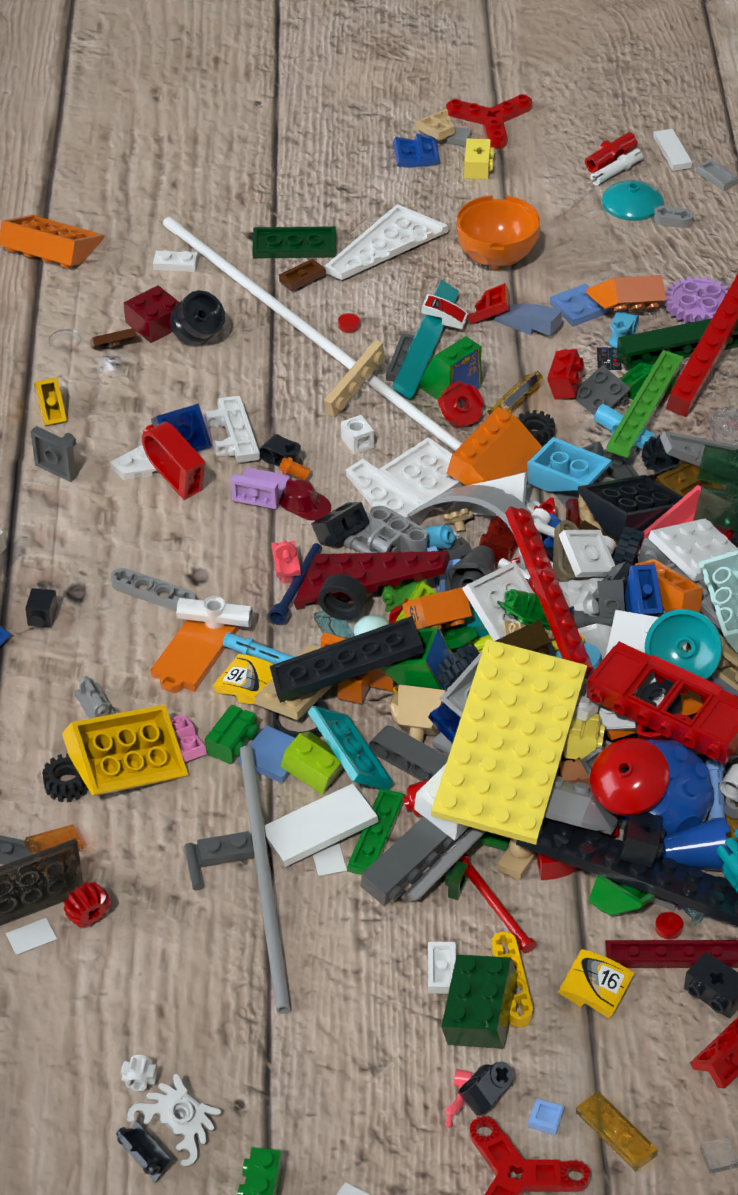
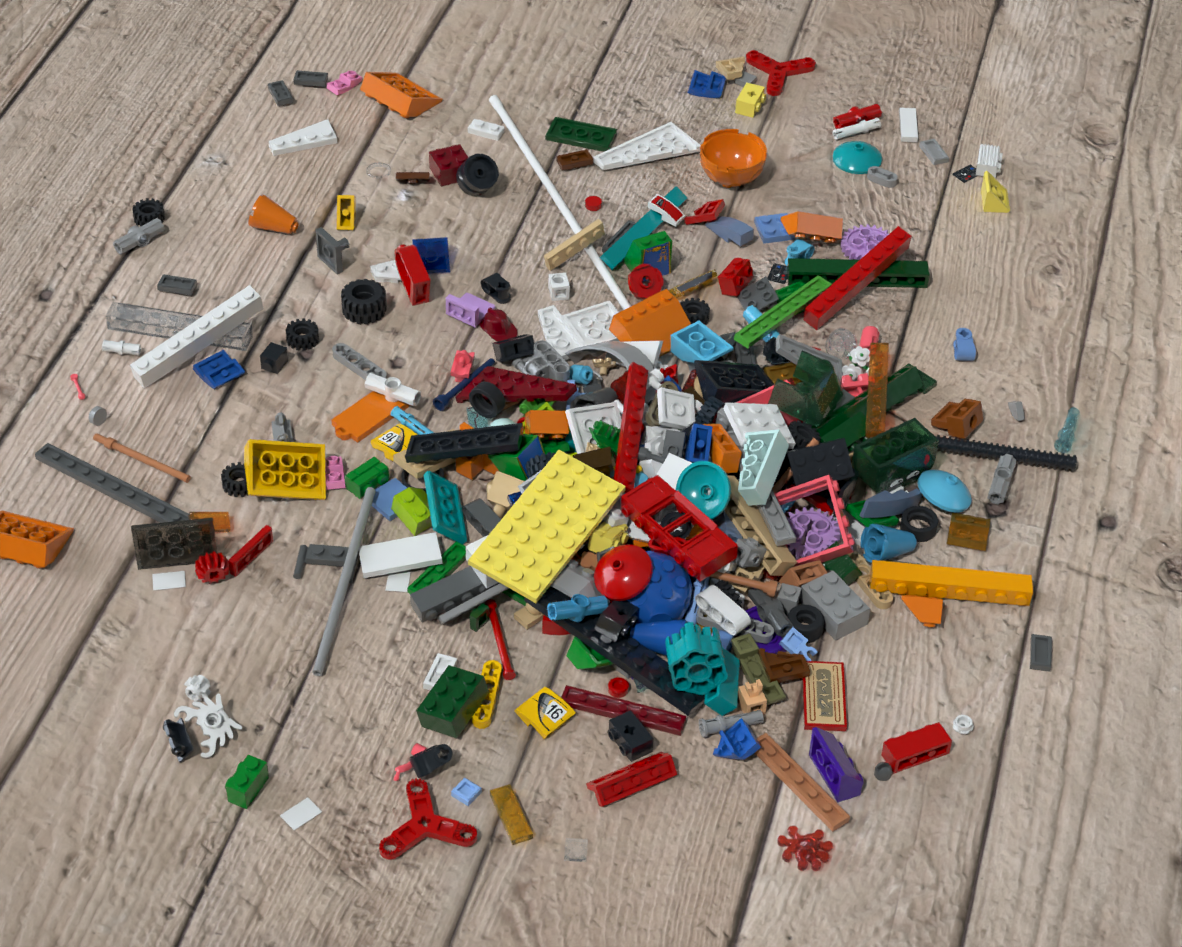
camera: 15 degrees right, 0 degrees up
white hinge [205,396,260,463] -> none
orange pin [279,457,310,480] -> none
none -> red tile [228,525,273,577]
none -> black tyre [285,318,319,351]
none -> black tyre [341,279,387,324]
none -> dark azure piece [547,594,608,622]

